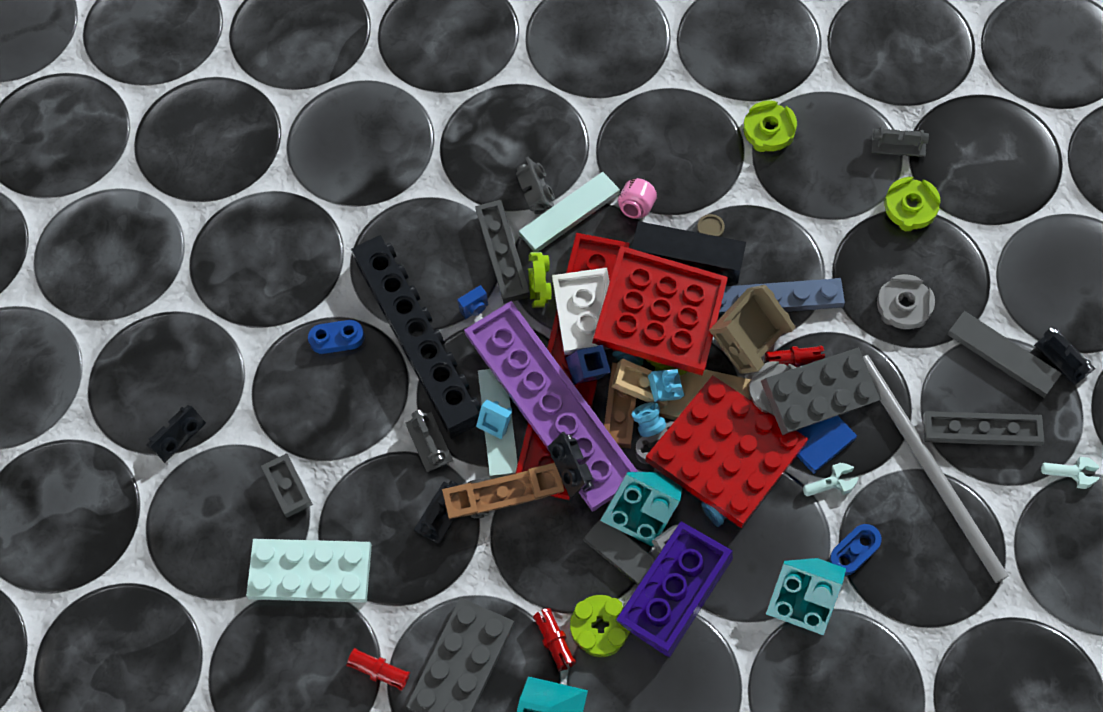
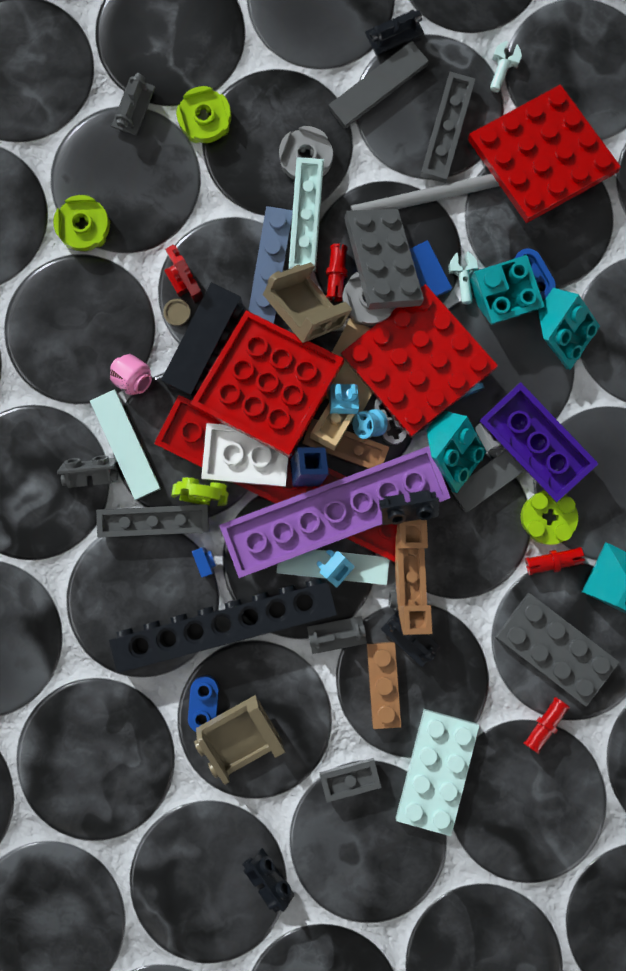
camera: 80 degrees left, 20 degrees up
none -> red plate [164,245,204,303]
none -> dark tan panel [194,695,285,785]
none -> light aqua tile [289,157,324,272]
none -> medium nougat plate [367,642,401,729]
none -> red plate [468,84,621,223]
none -> teal slope [470,255,545,325]

